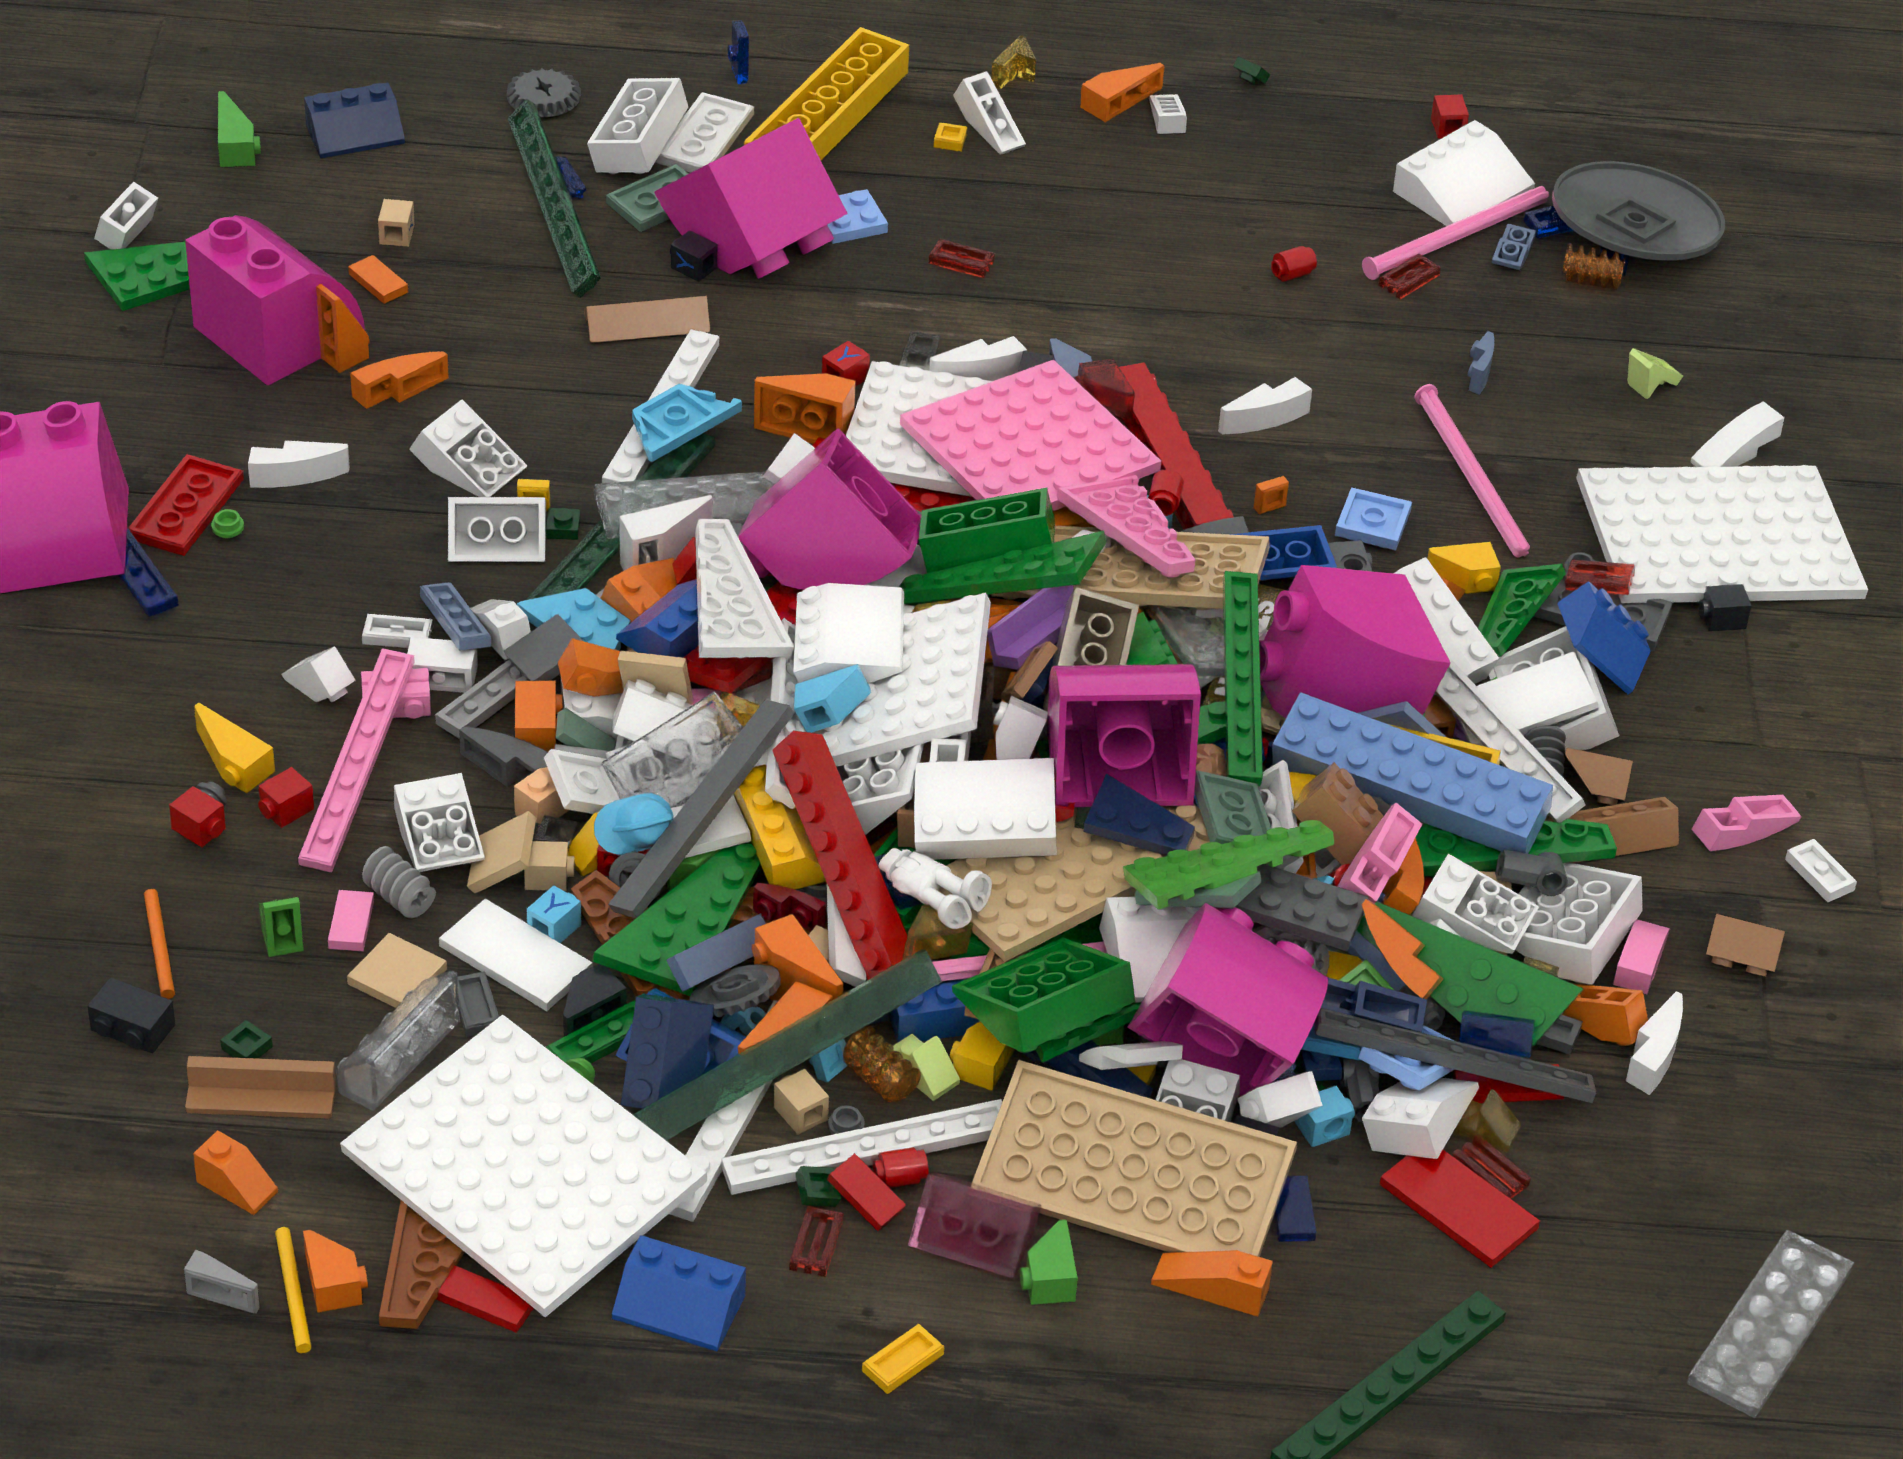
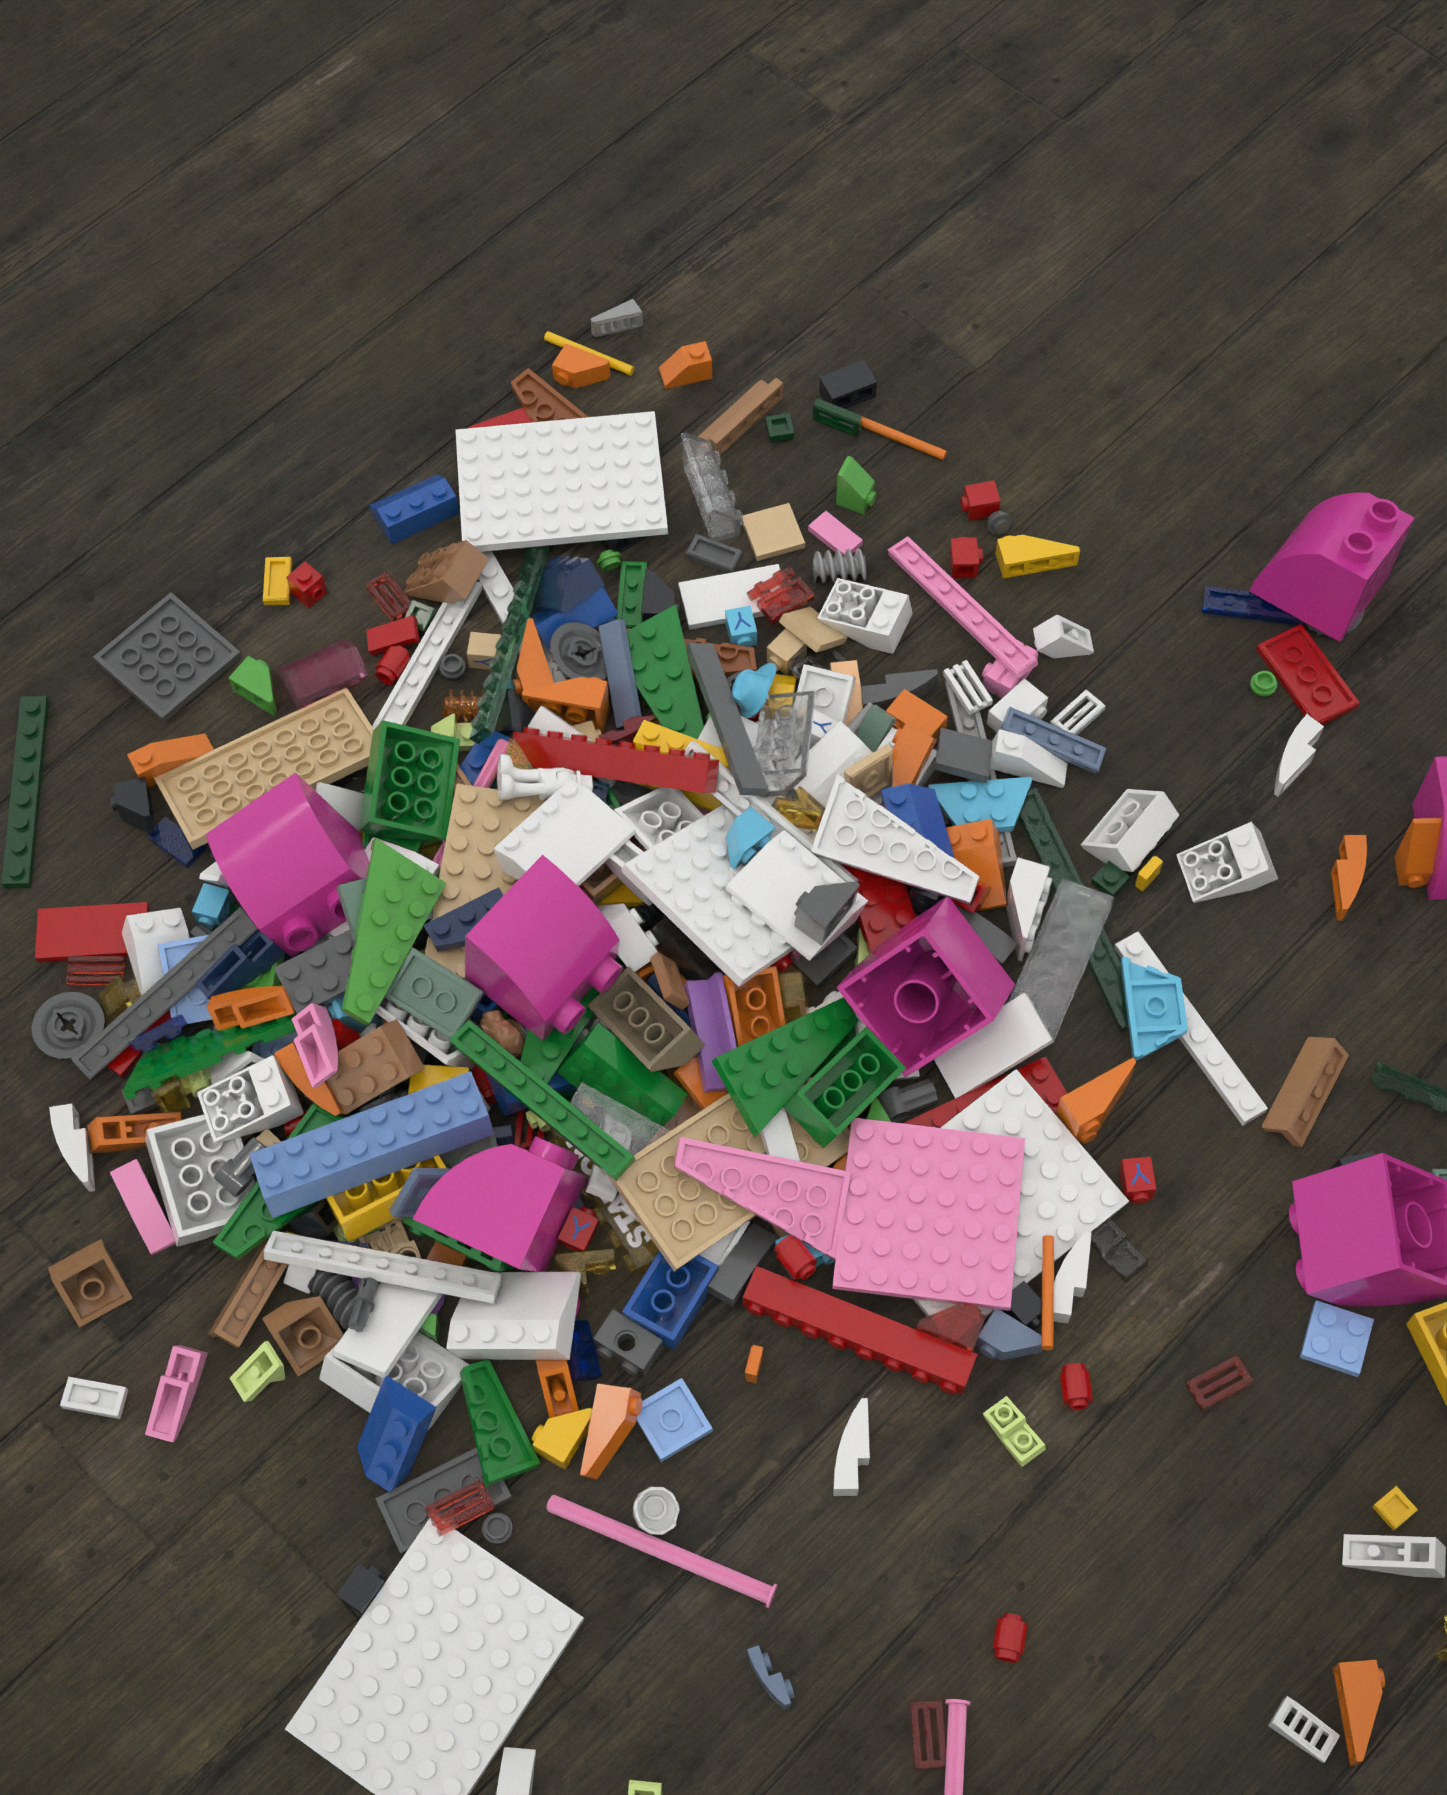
camera: 135 degrees right, 20 degrees up
none -> dark grey gear [32,992,106,1060]
none -> dark grey plate [93,592,242,723]
none -> black slope [110,777,156,834]
none -> yellowish green slope [230,1341,285,1402]
none -> red brick [286,562,327,609]
none -> dark grey axle [348,1277,379,1332]
none -> medium nougat slope [403,540,489,604]
none -> slope [580,1384,642,1480]
none -> white hair [633,1487,680,1535]
none -> clear red plate [747,567,814,624]
none -> dark grey slope [794,881,859,946]
none -> dark green tile [813,398,862,437]
none -> white tile [943,660,993,715]
none -> yellowish green slope [983,1396,1046,1467]
none -> orange bar [1041,1235,1054,1350]
none -> red brick [1060,1363,1093,1410]

